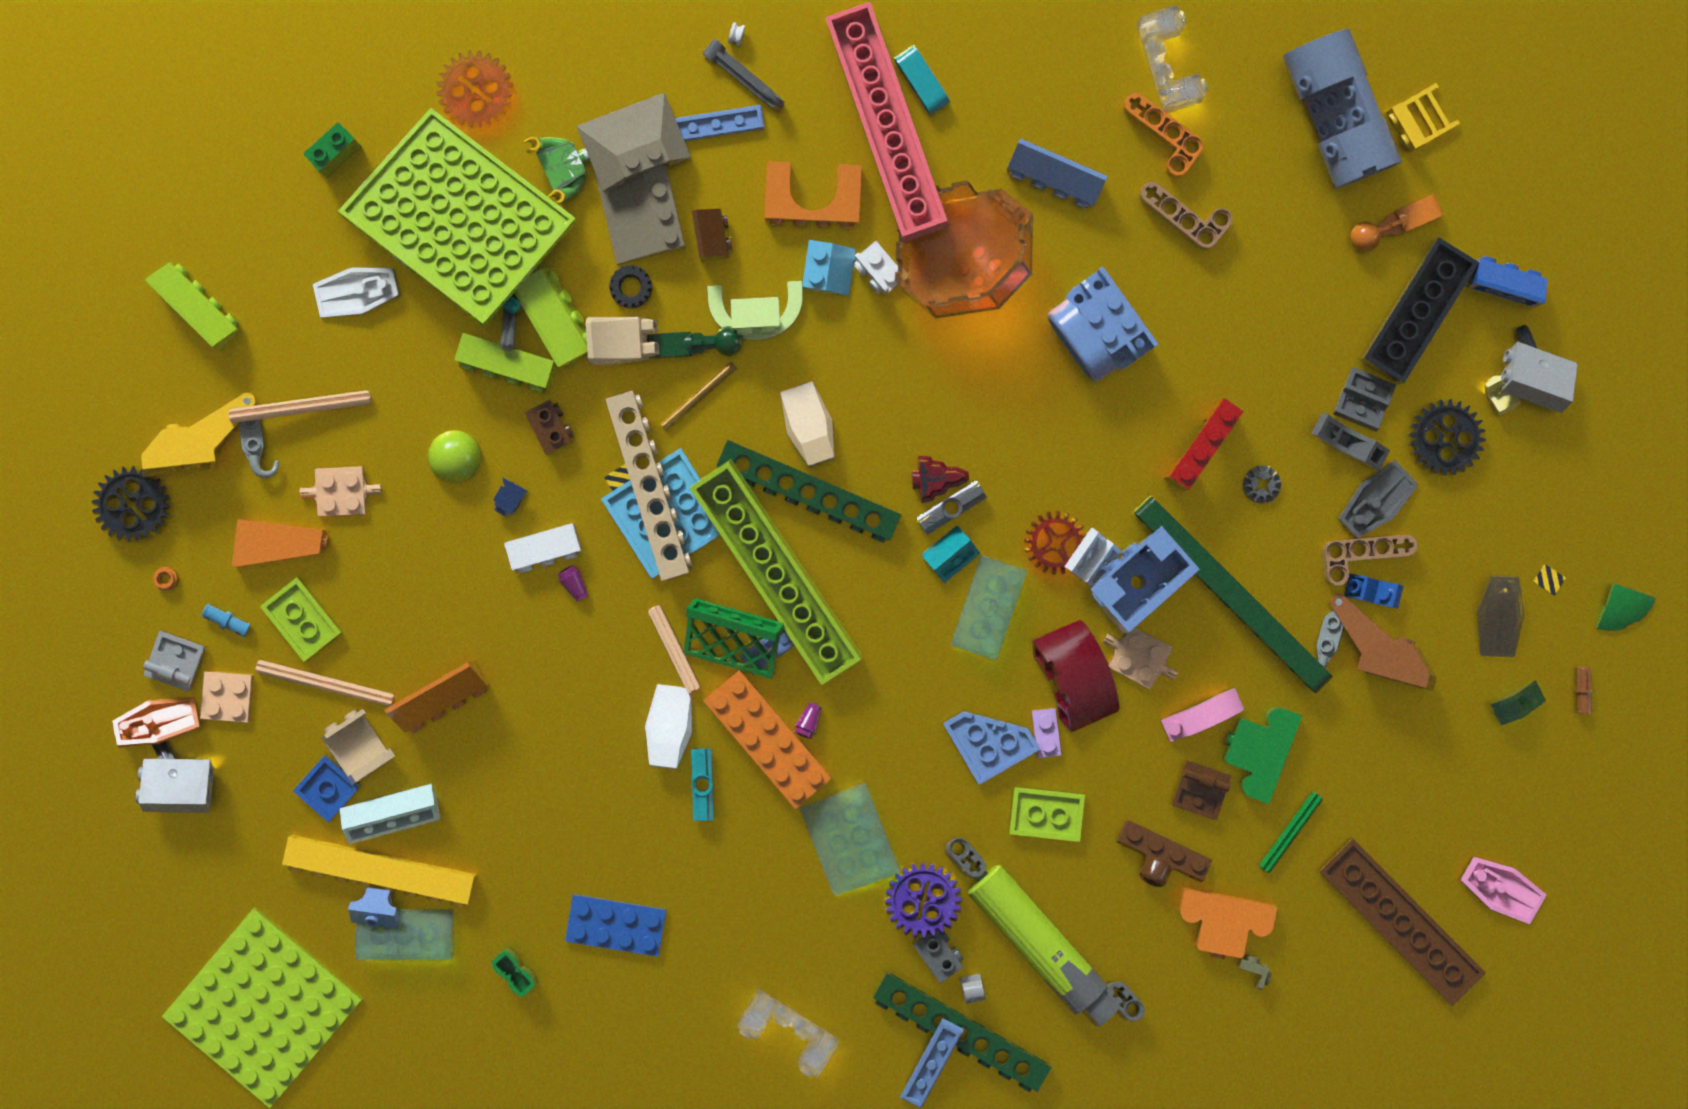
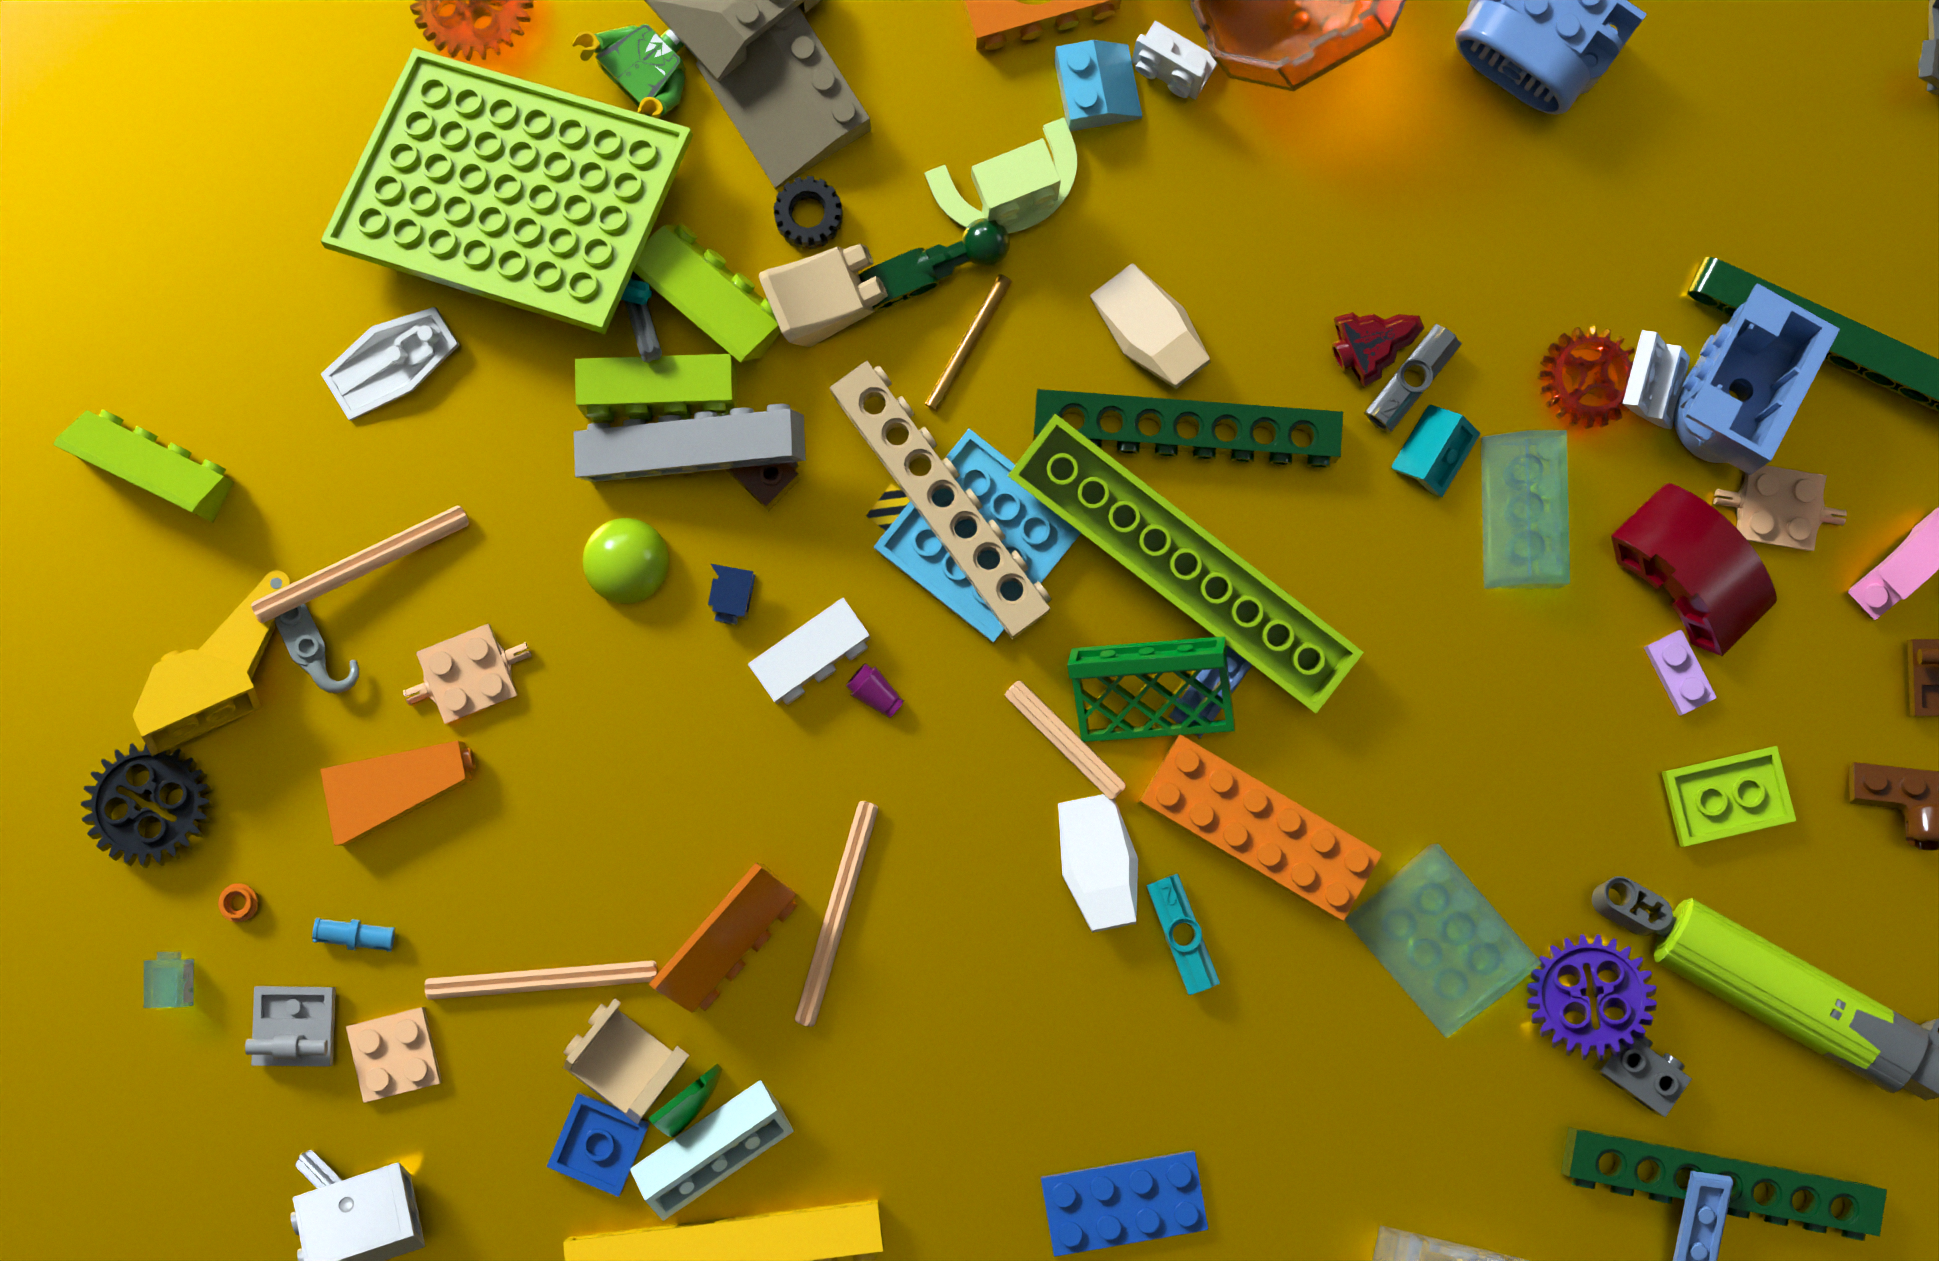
camera: 30 degrees left, 5 degrees down
piece [113,697,200,748] -> none
lime plate [260,577,342,662] -> none
green panel [304,123,362,178] -> none
reddish brown slope [692,209,733,262] -> none
magenta cone [794,702,822,739] -> none
medium blue plate [943,711,1040,785] -> none
light grey leg [959,974,985,1004] -> none
red arch [1164,398,1244,491] -> none
dark grey gear [1243,466,1281,503] -> none
none -> clear light blue brick [144,952,194,1008]
none -> light grey brick [574,404,806,482]
none -> green brick [648,1063,722,1138]
none -> light nougat axle [795,801,878,1027]

